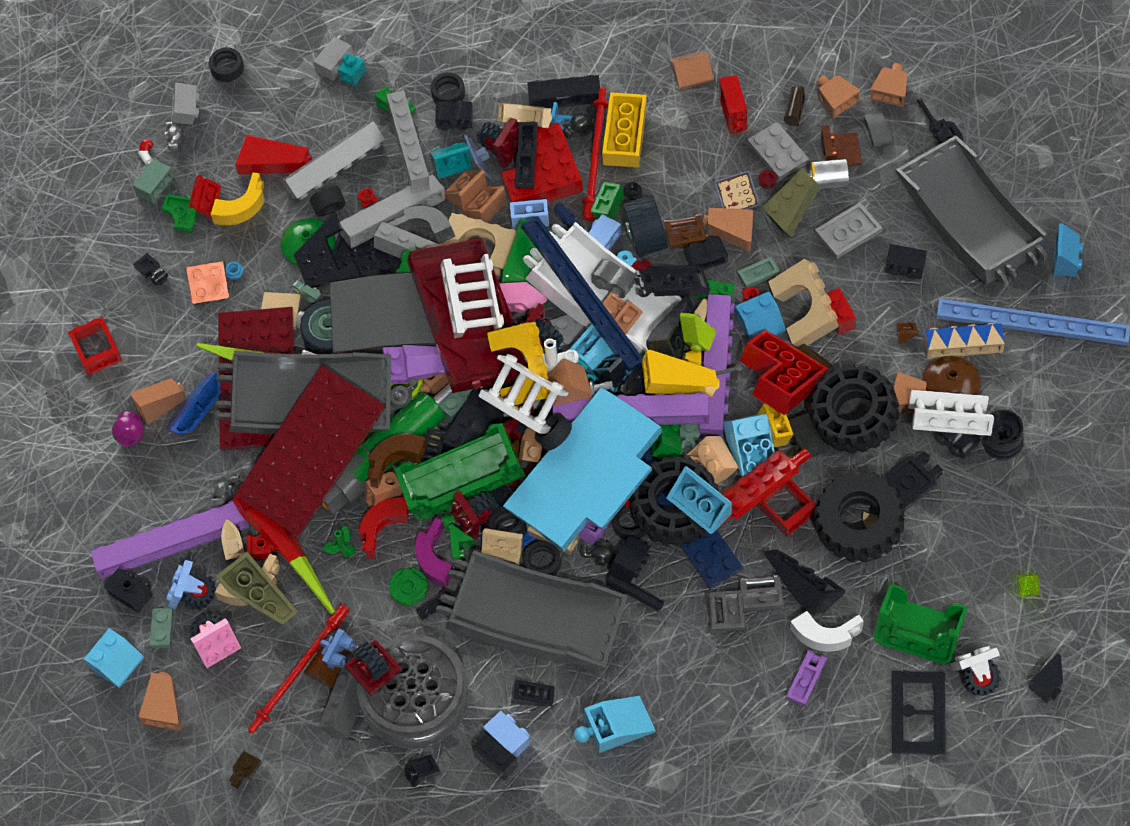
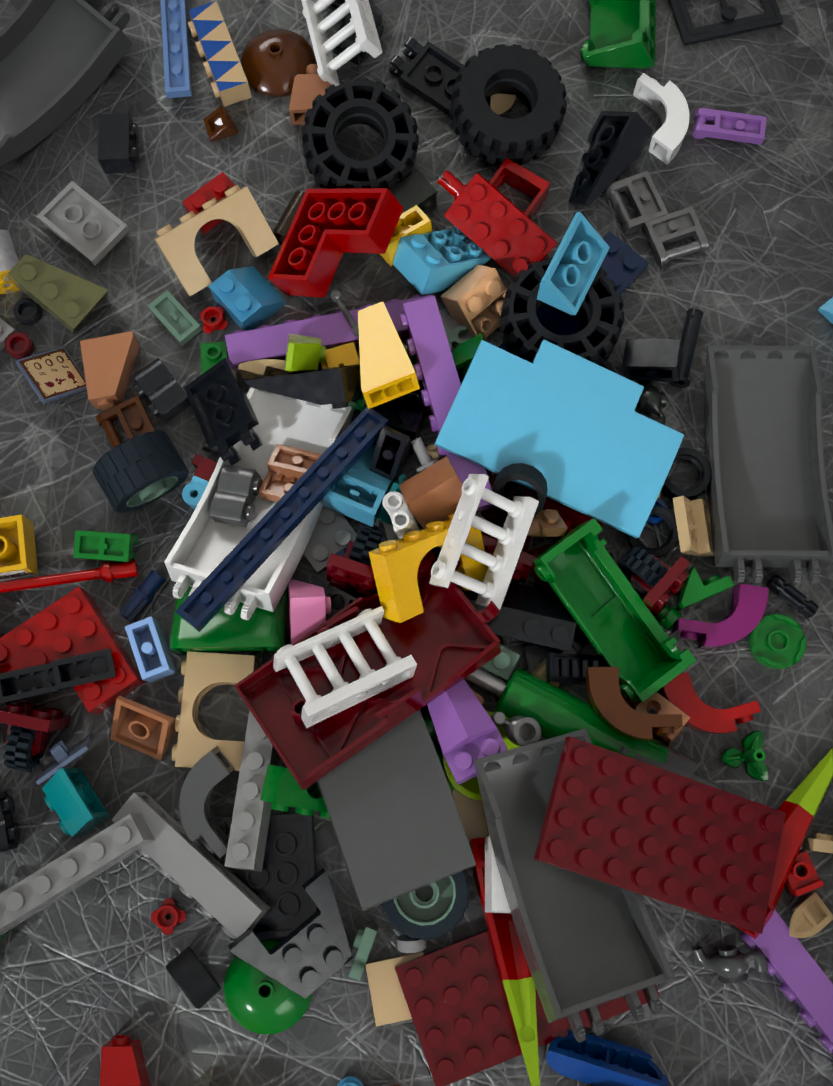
camera: 110 degrees left, 15 degrees up
light grey brick [281,121,385,200] -> none
nougat slope [445,169,487,210] -> none
light blue brick [589,214,622,250] -> none
black plate [624,182,642,200] -> none

